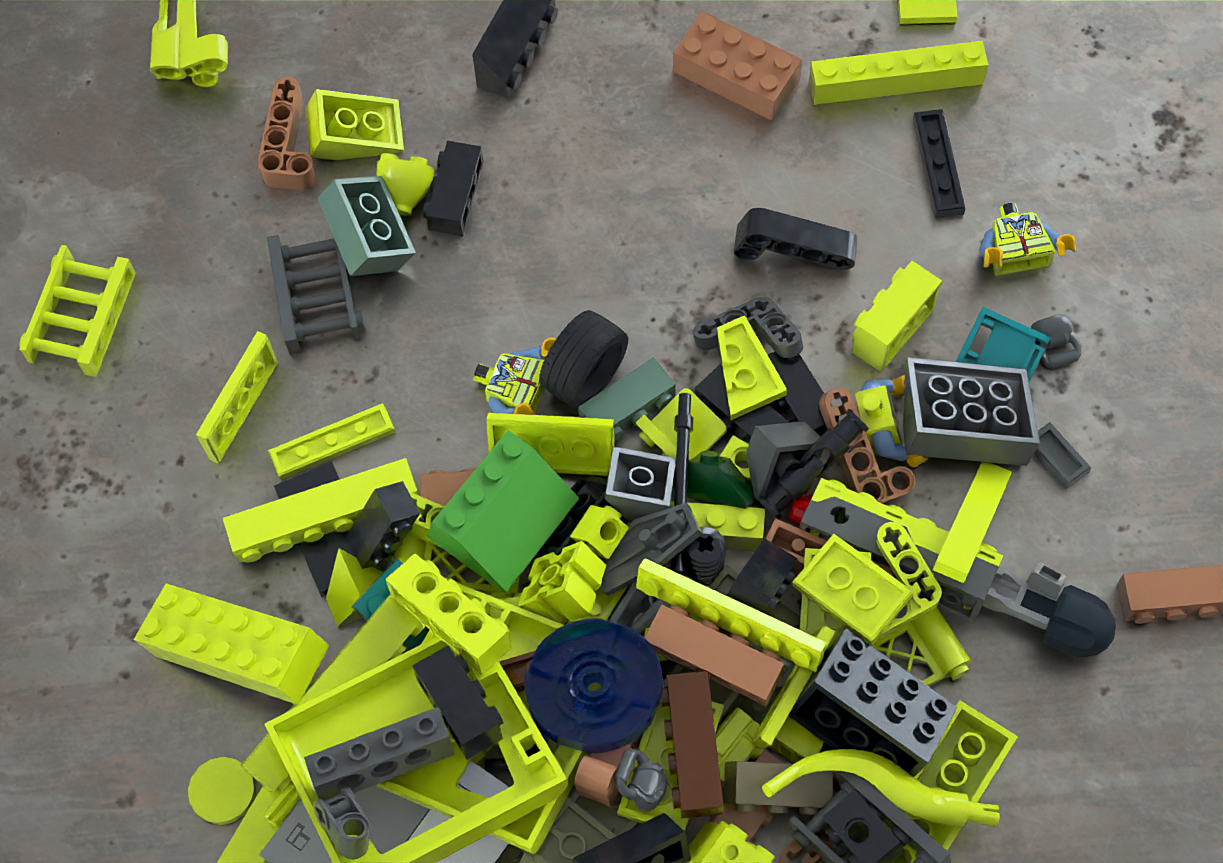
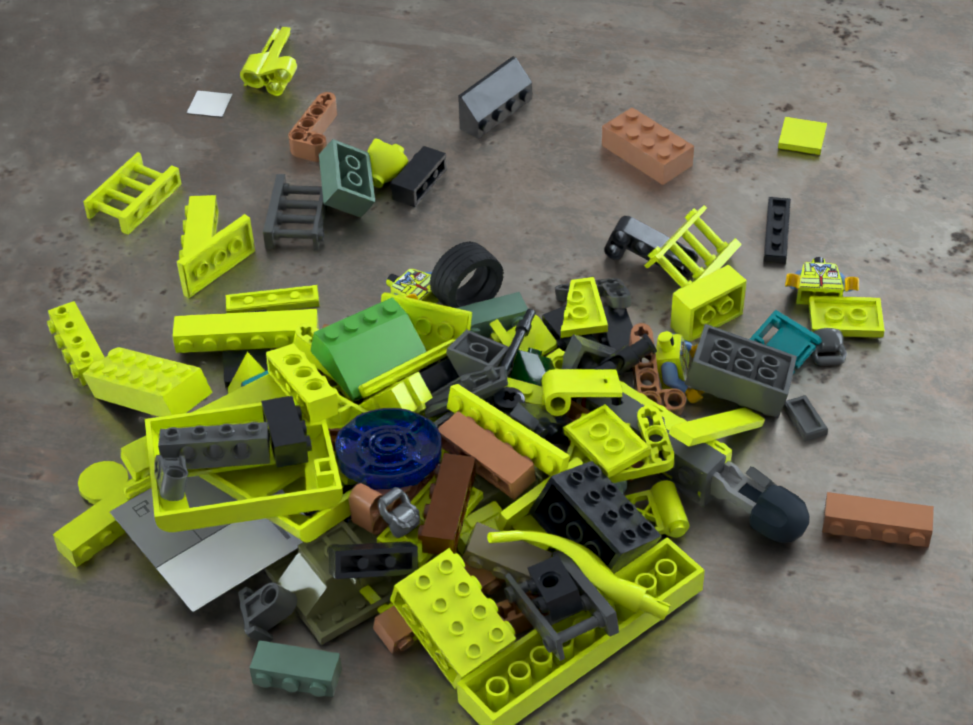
camera: 15 degrees right, 20 degrees down
neon yellow slope [305,89,404,160] -> none
black brick [346,481,420,569] -> none
neon yellow brick [570,505,629,559] -> none
neon yellow brick [809,41,988,105] -> none
none -> neon yellow brick [46,301,105,386]
none -> neon yellow brick [179,195,219,259]
none -> white sticker [187,91,232,117]
none -> neon yellow axle [358,339,456,398]
none -> neon yellow door [541,369,623,416]
none -> neon yellow fence [644,205,742,288]
none -> neon yellow plate [808,296,885,338]

